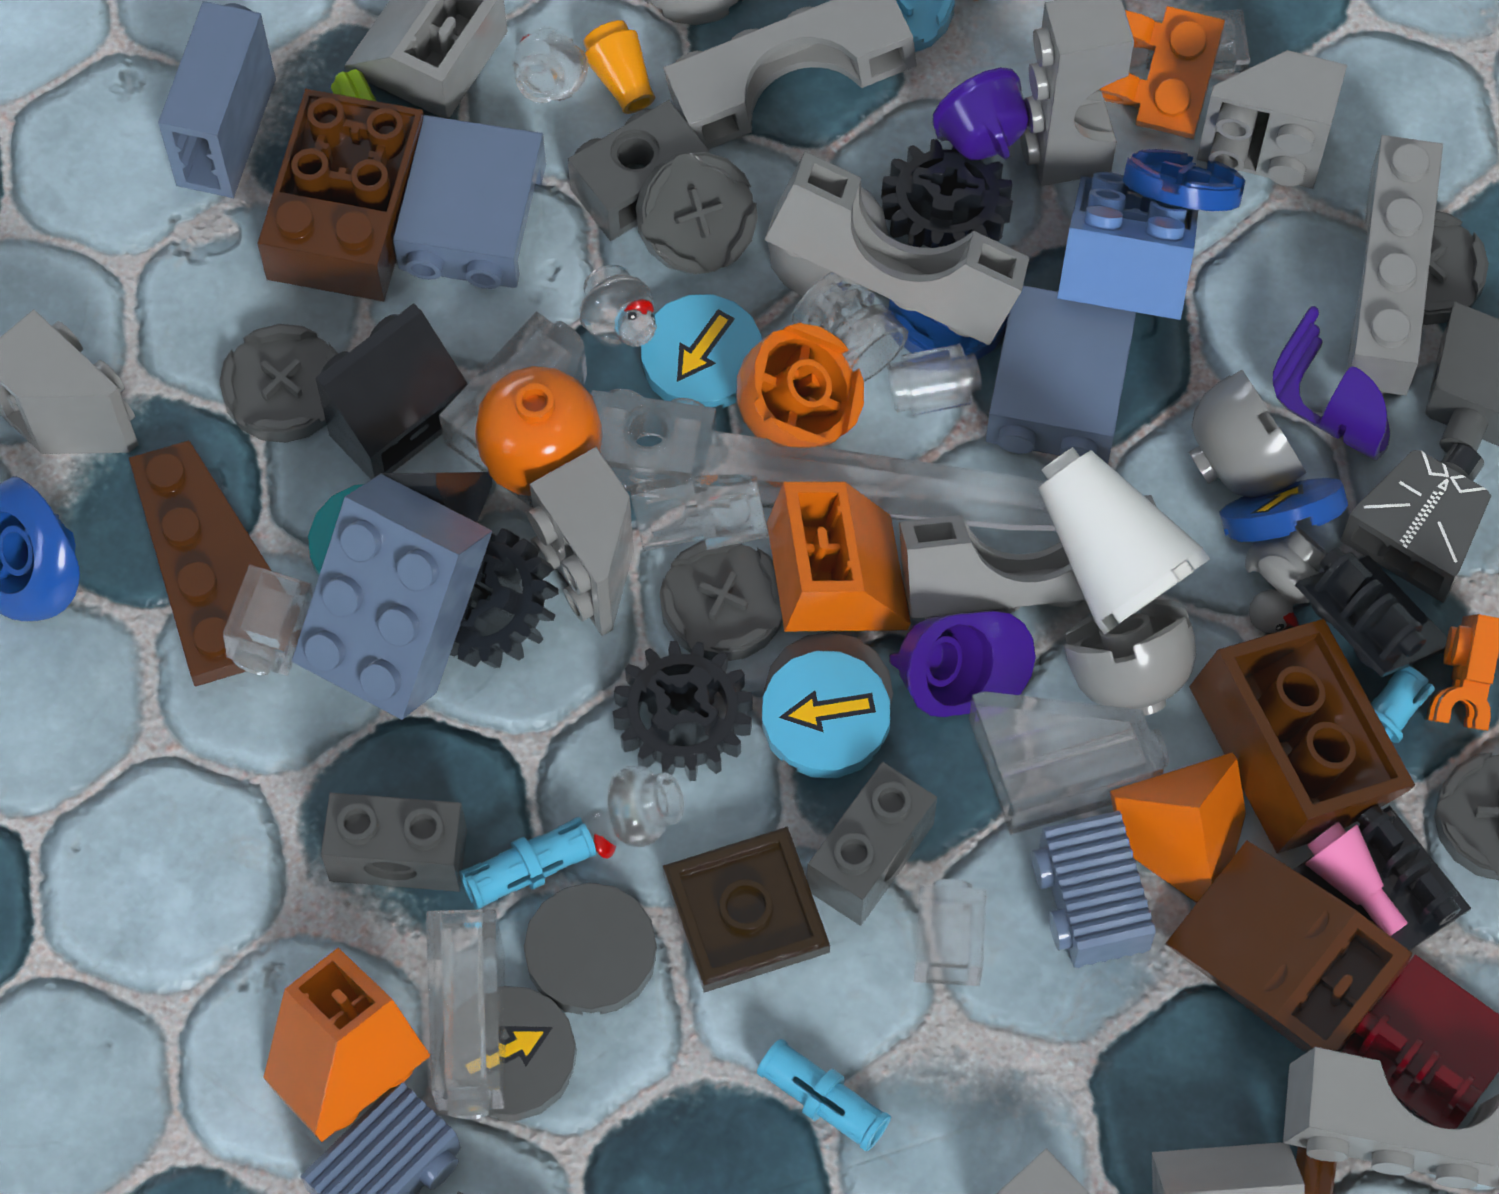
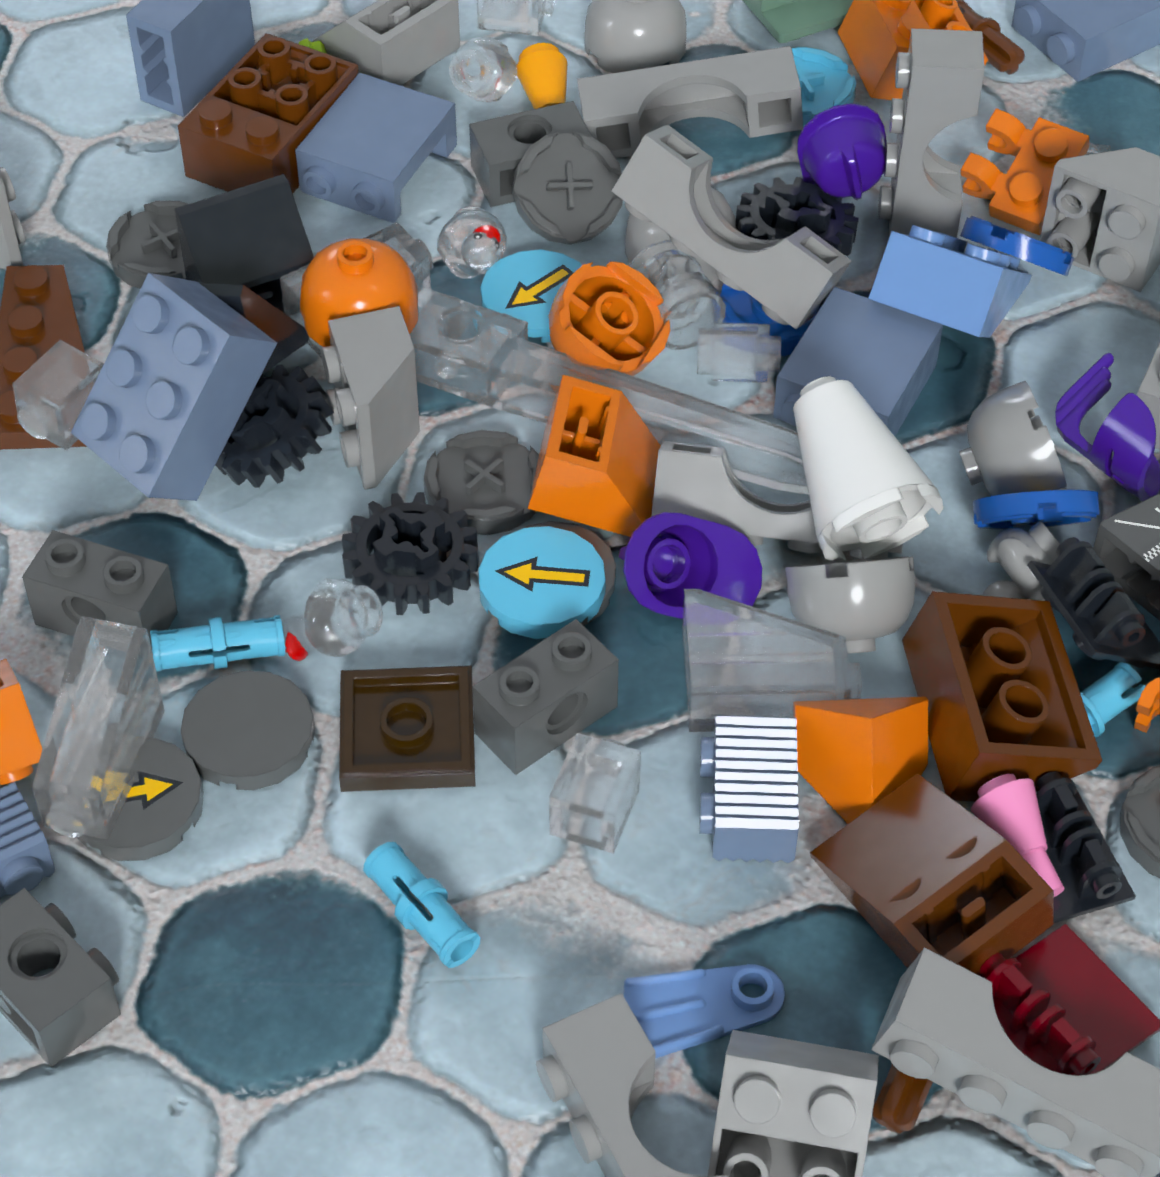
camera: 15 degrees right, 15 degrees down
clear slope [630,474,769,551] -> none
none -> medium blue piece [624,964,785,1059]

